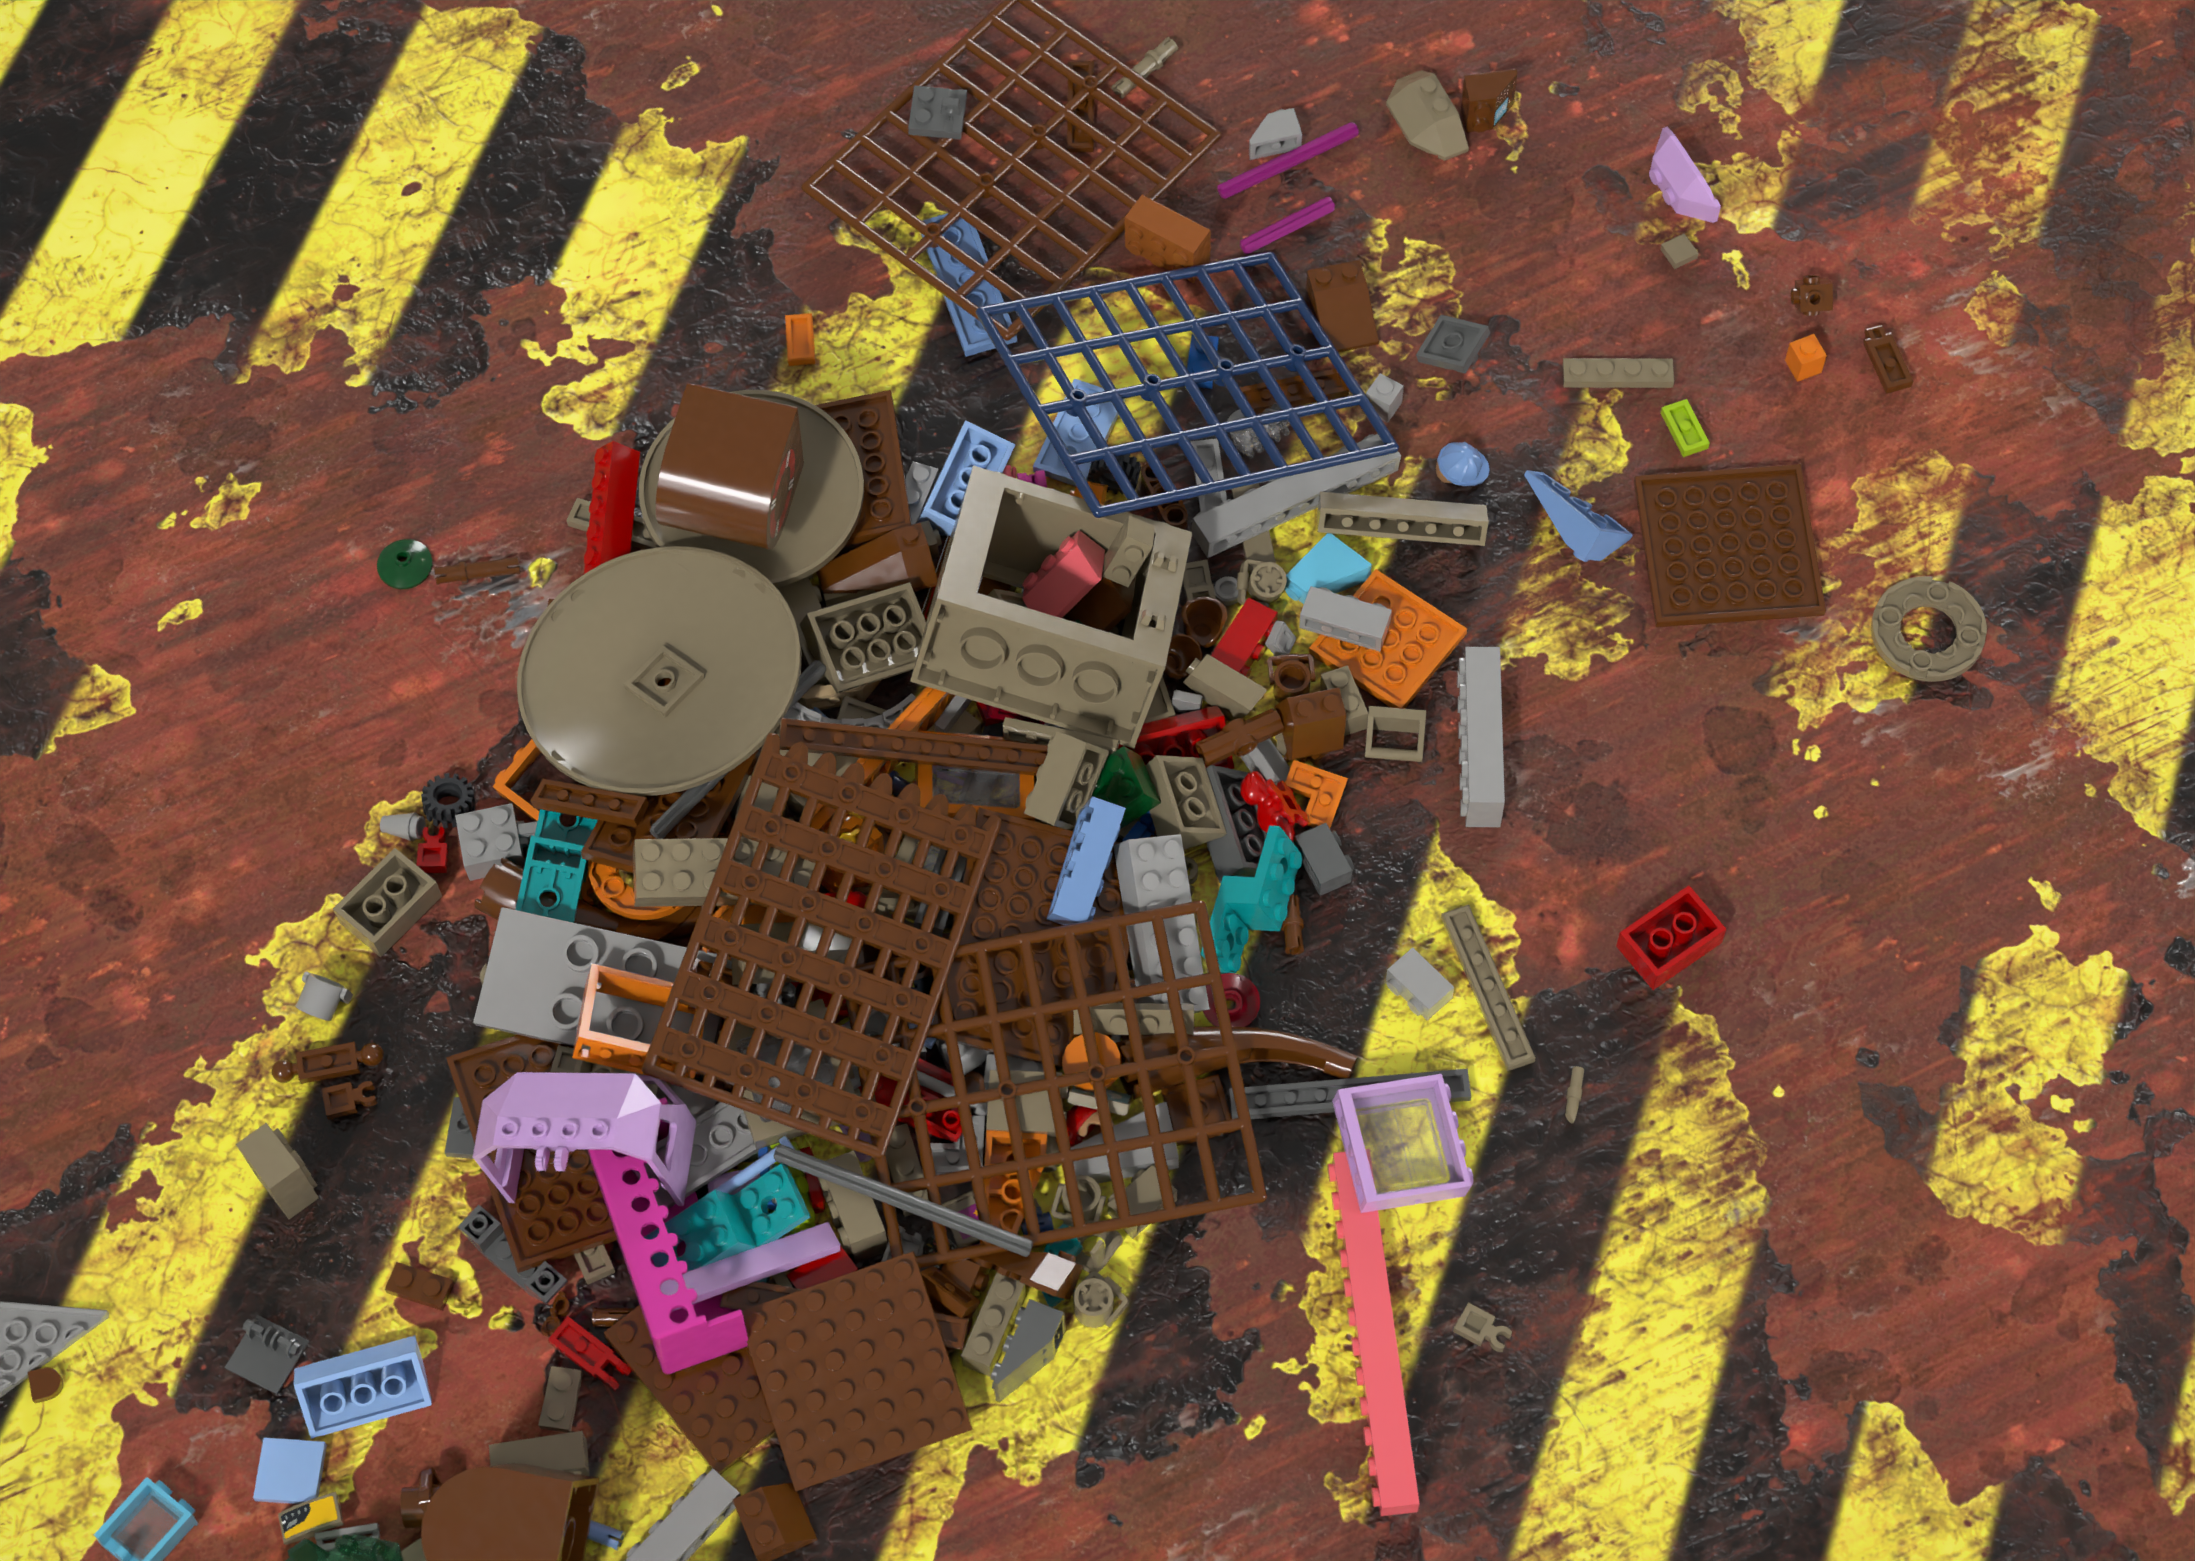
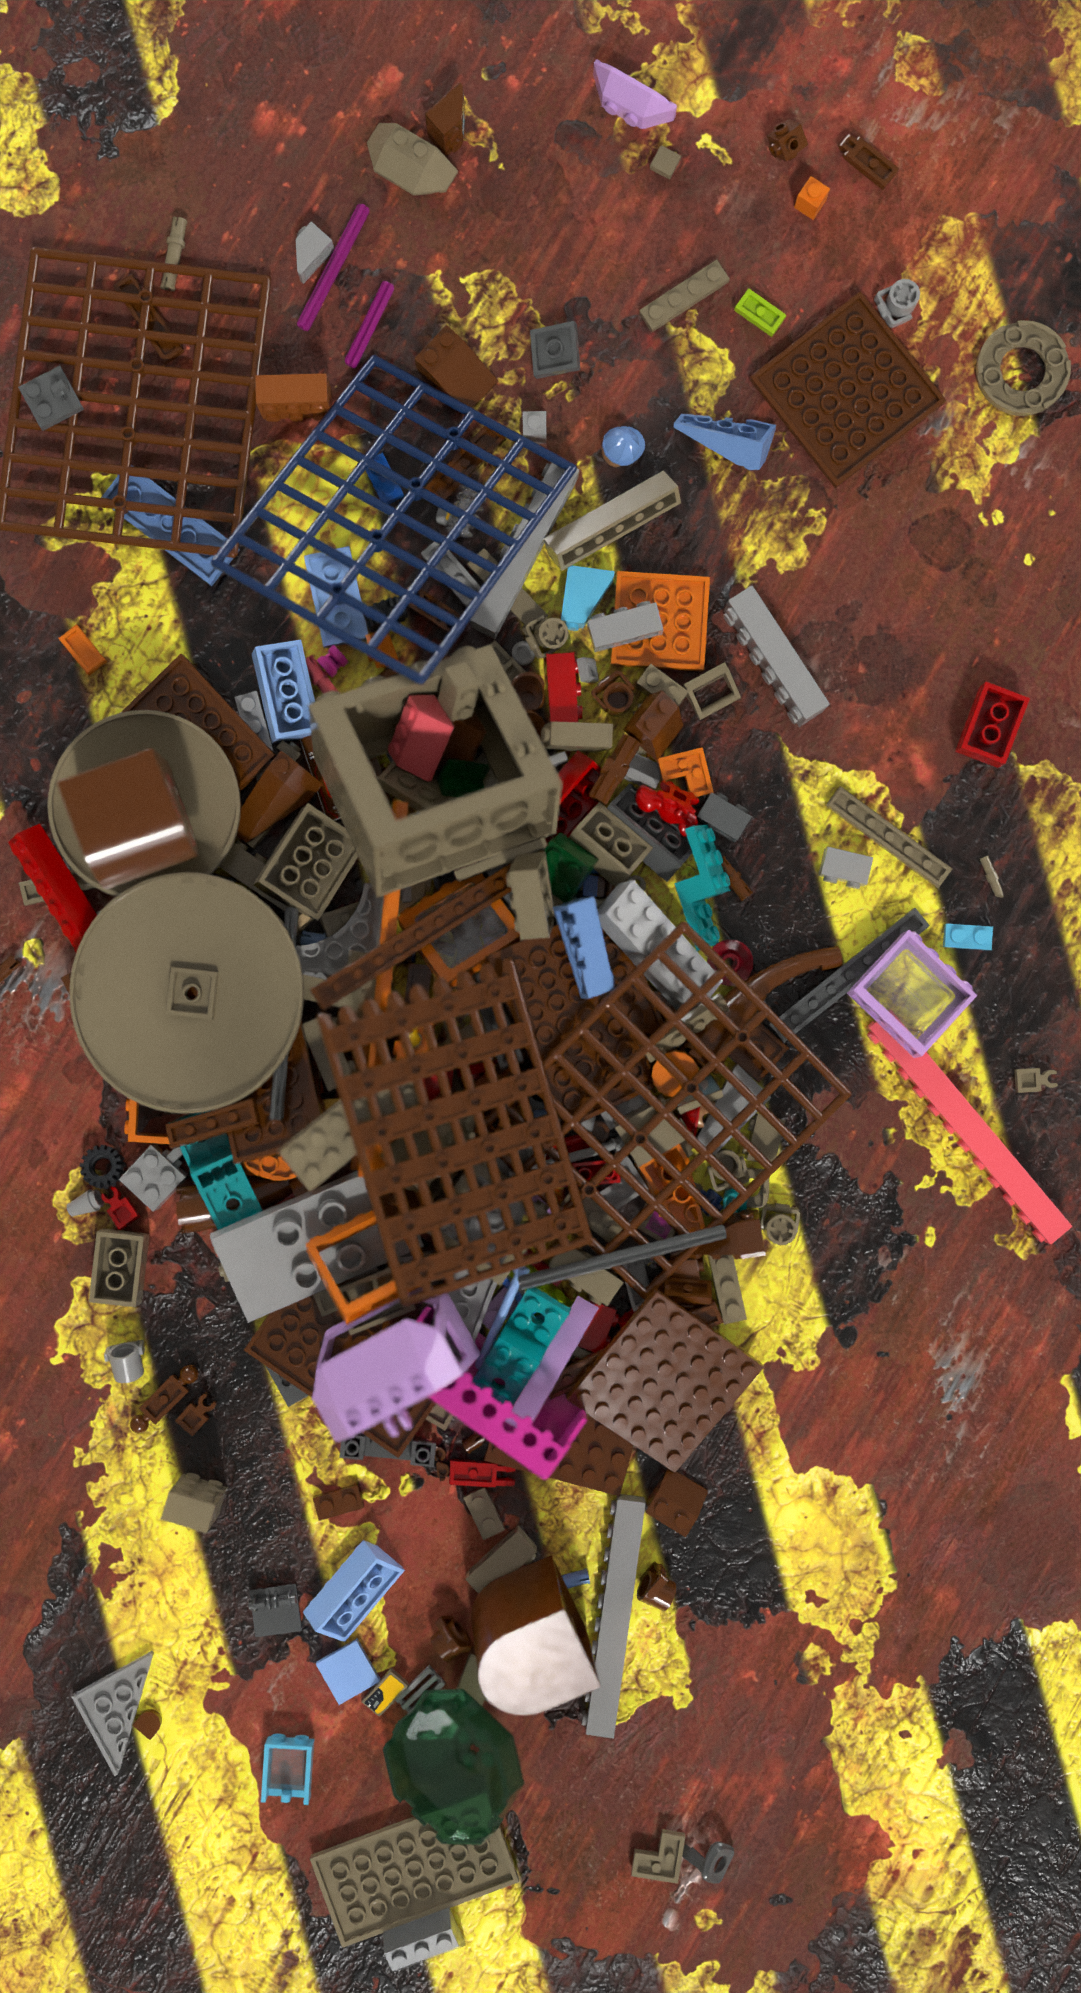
camera: 35 degrees left, 25 degrees up
dark grey slope [990,1299,1066,1402] -> none
none -> light grey piece [874,279,920,328]
none -> medium azure plate [943,924,993,950]

